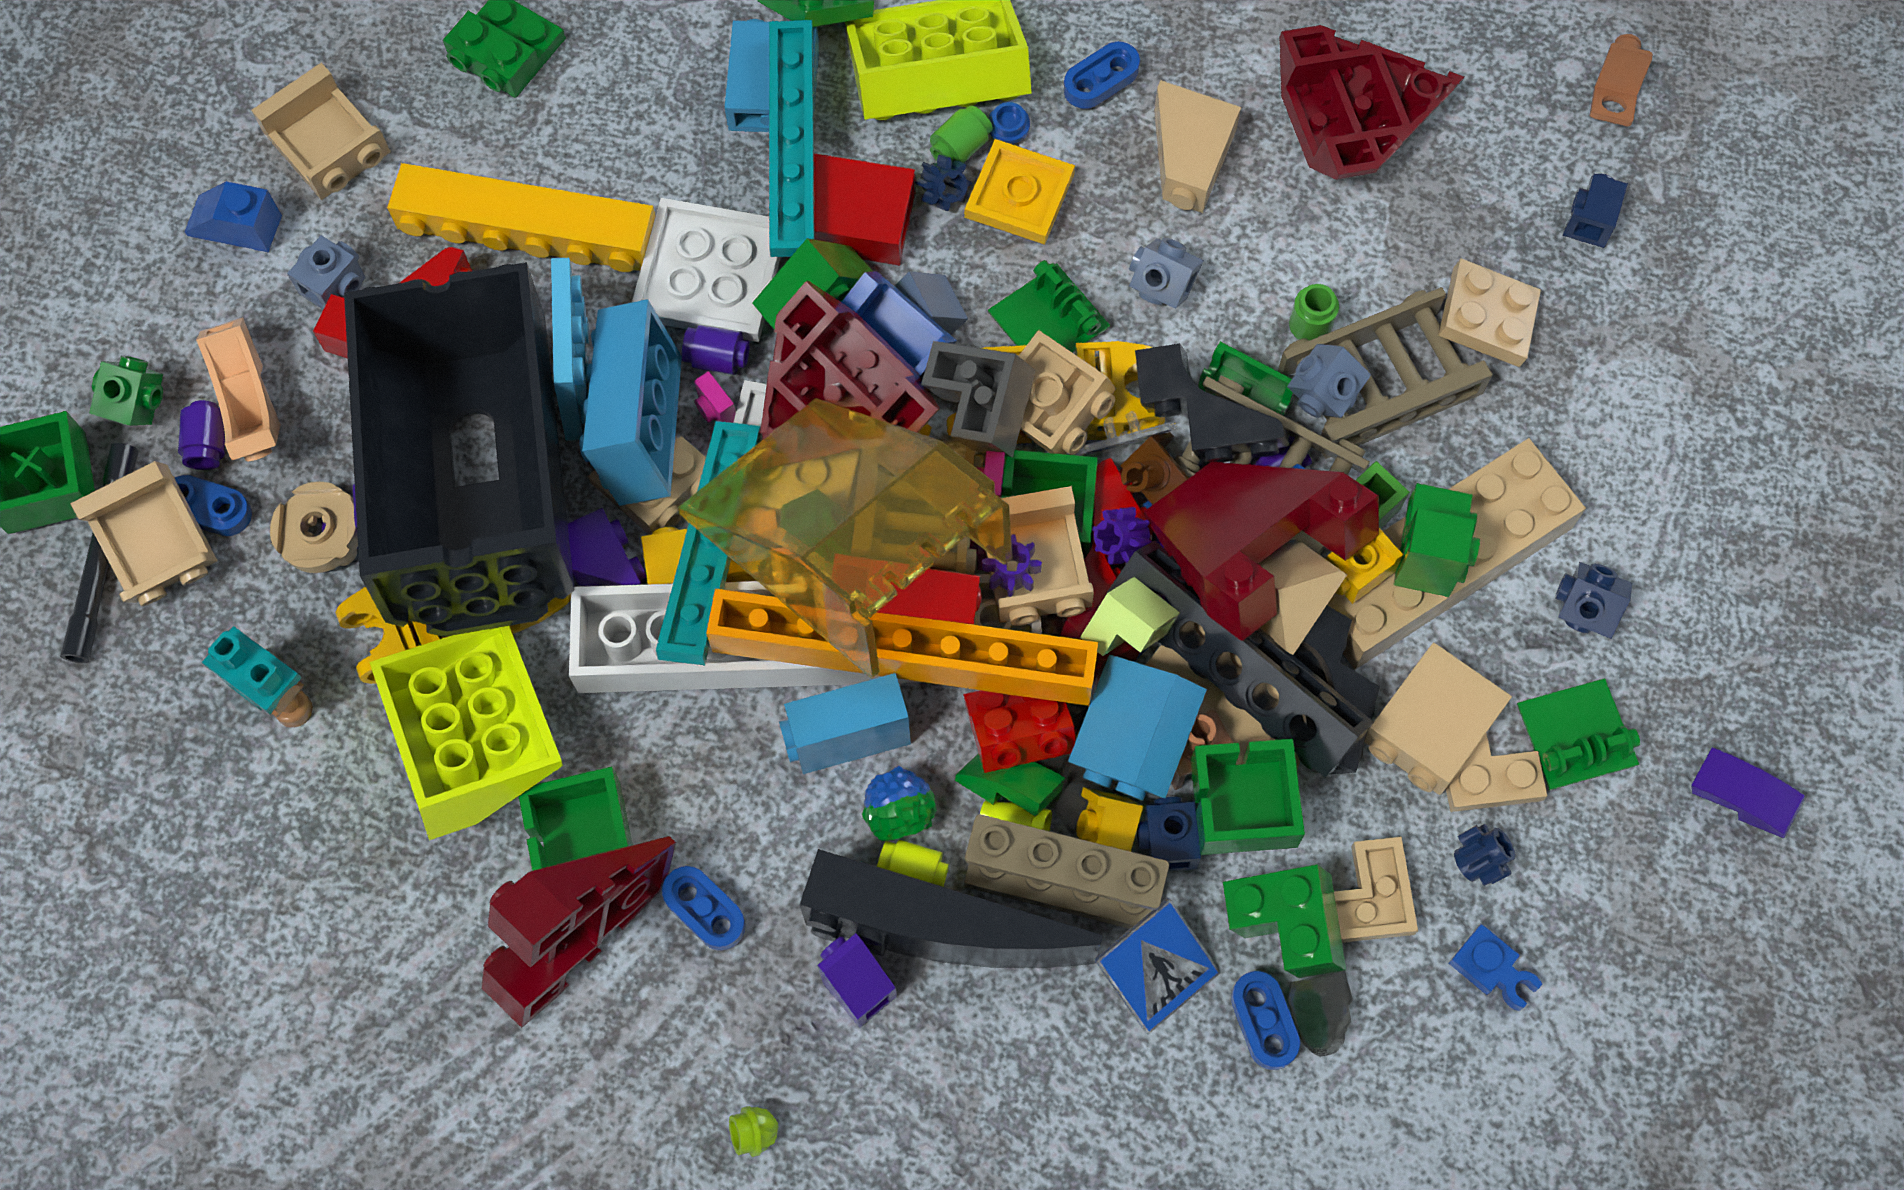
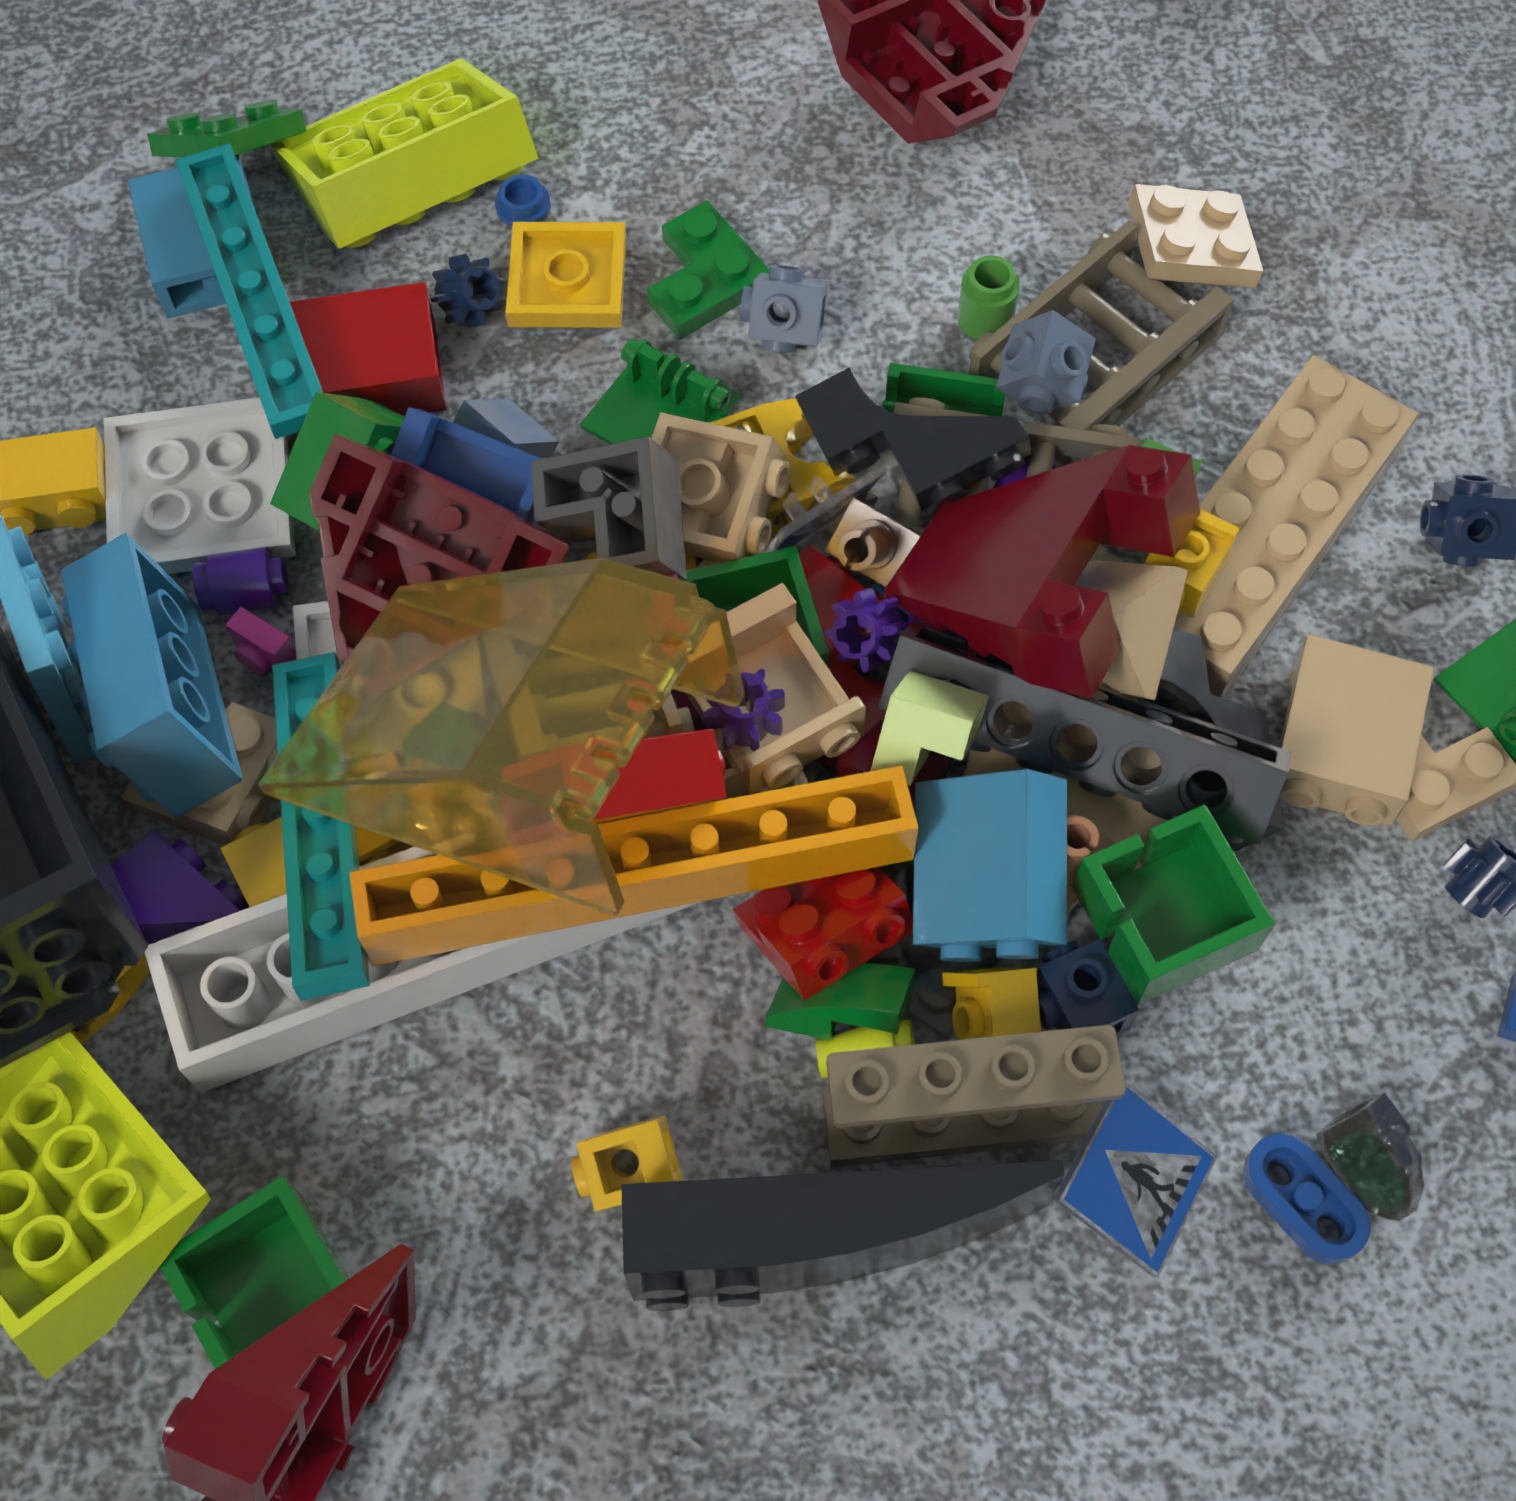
camera: 20 degrees left, 5 degrees down
blue plate [662,866,746,950] -> none
dark azure brick [779,673,911,774] -> none
dark purple slope [817,933,897,1028] -> none
piece [862,766,937,841] -> none
neon yellow brick [877,839,949,887] -> none
bright green brick [930,105,993,163] -> none
blue plate [1064,41,1140,109] -> none
tan slope [1154,80,1241,213] -> none
green brick [1223,864,1346,978] -> none
tan plate [1334,837,1418,943] -> none
green brick [1393,483,1480,597] -> none
dark blue brick [1562,174,1628,248] -> none
none -> yellow brick [571,1114,684,1212]
none -> green plate [646,200,769,340]

